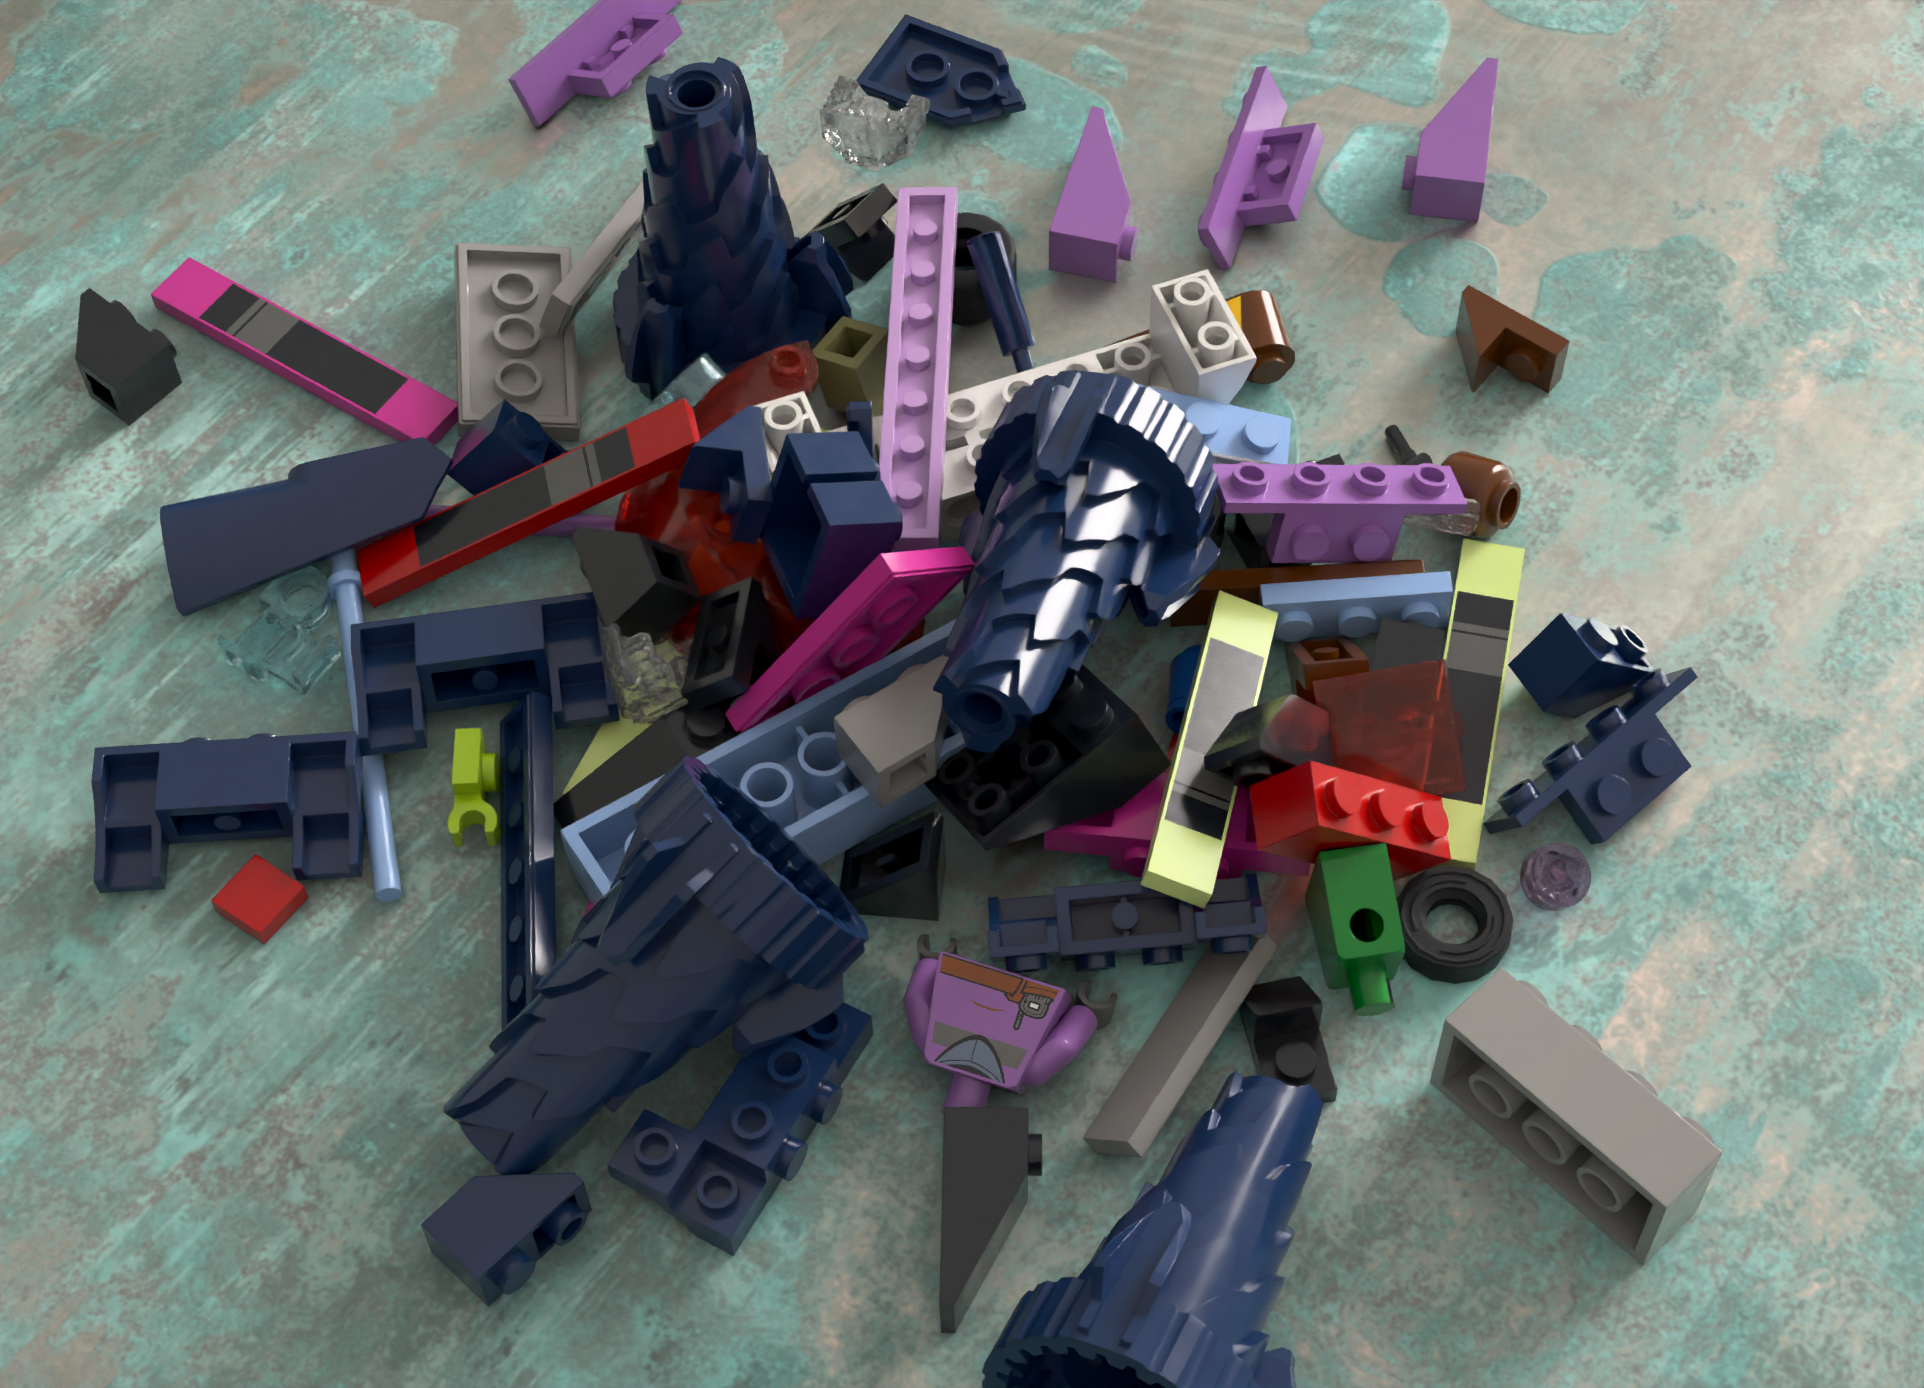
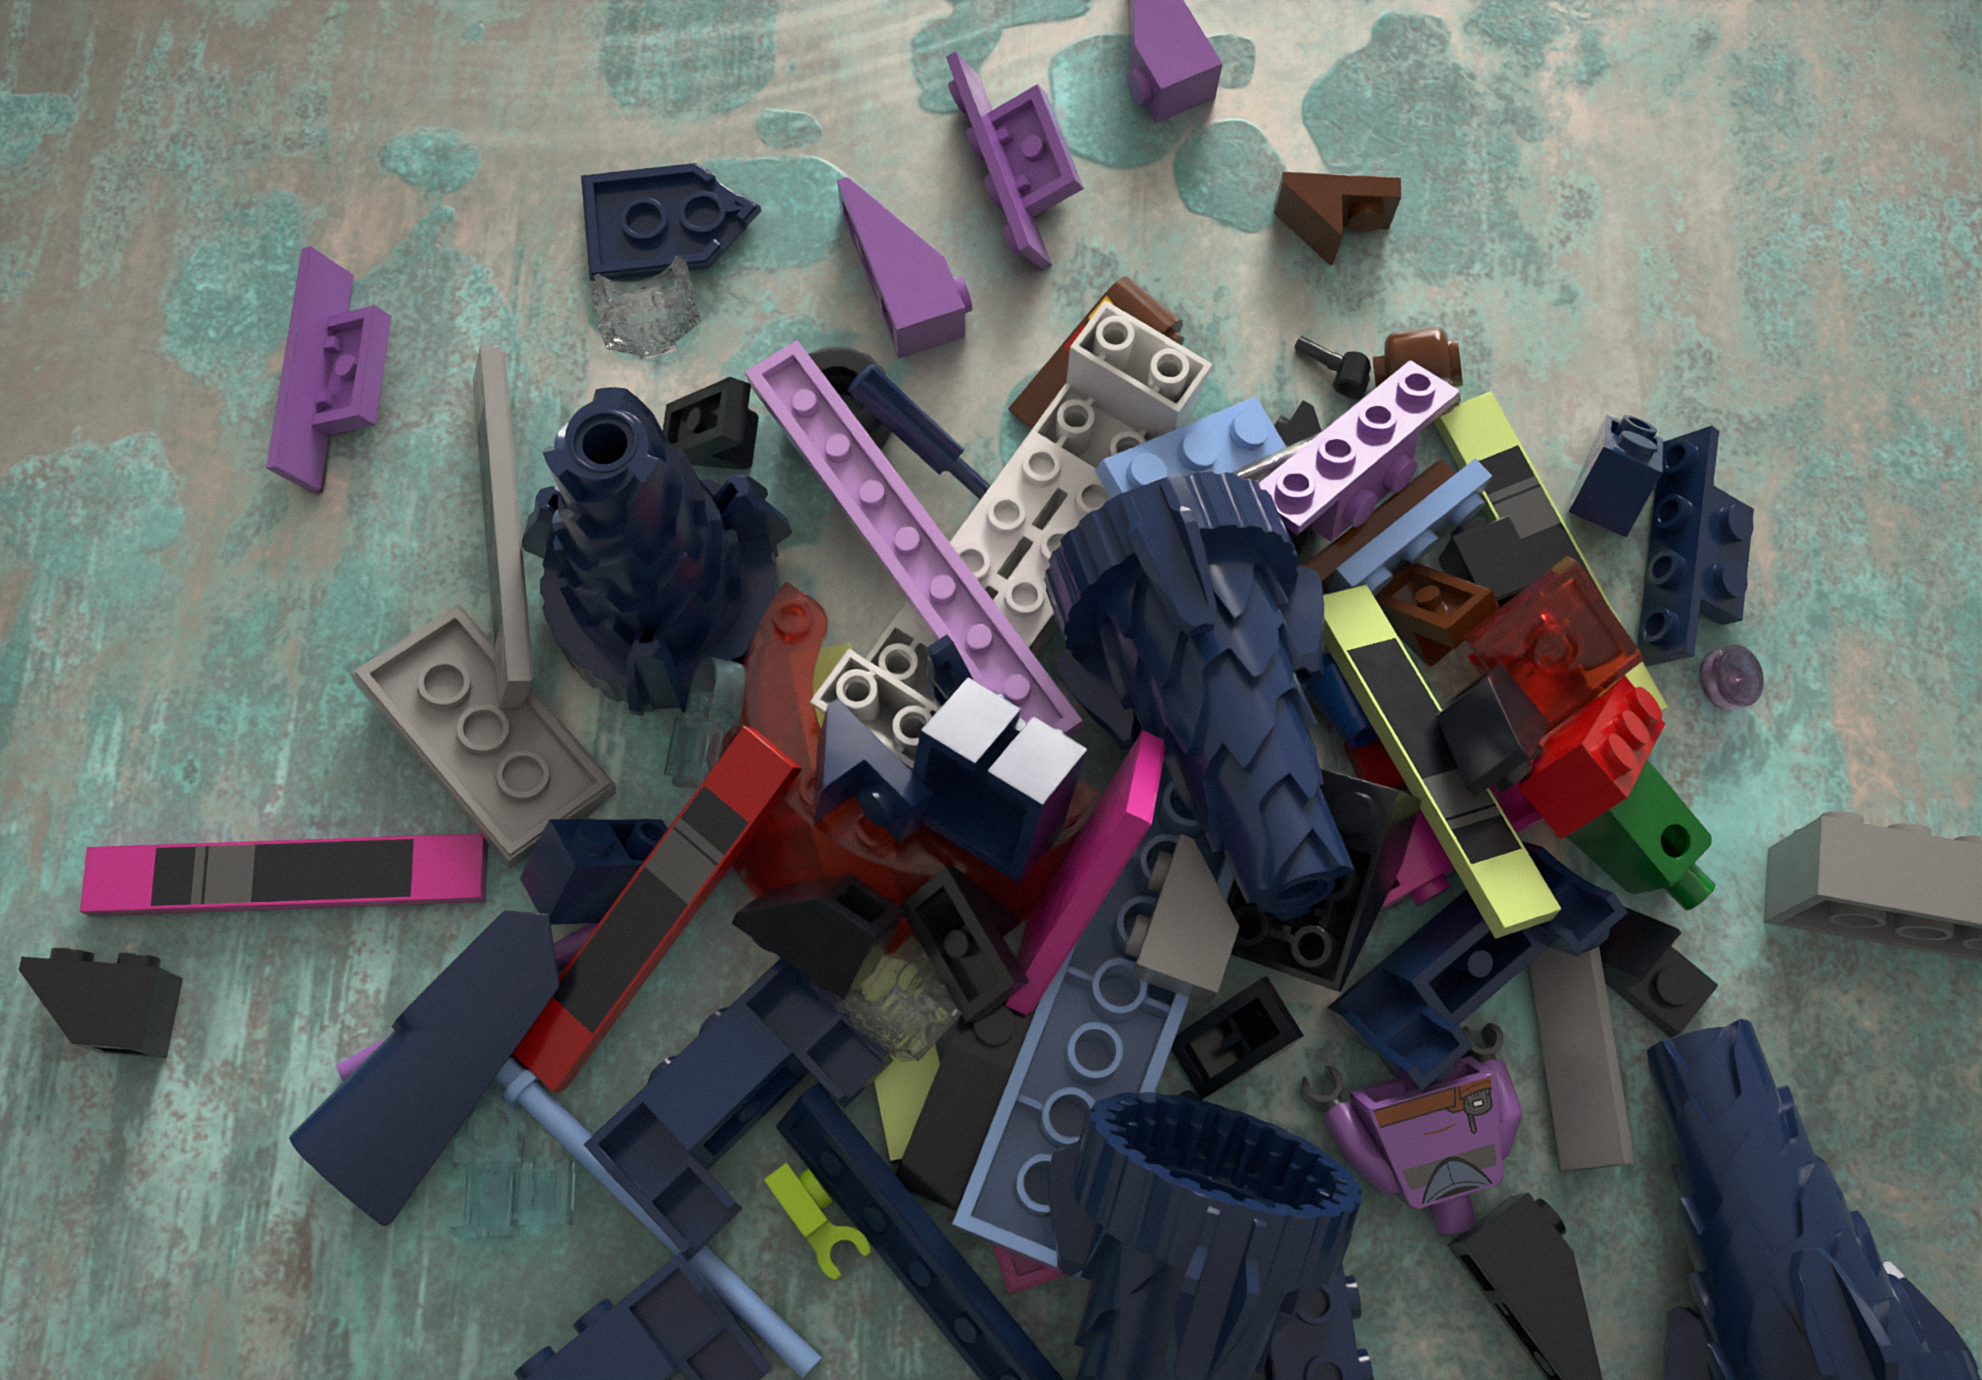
camera: 40 degrees left, 15 degrees up
olive brick [808,316,889,417] -> none
black tyre [1397,865,1513,984] -> none

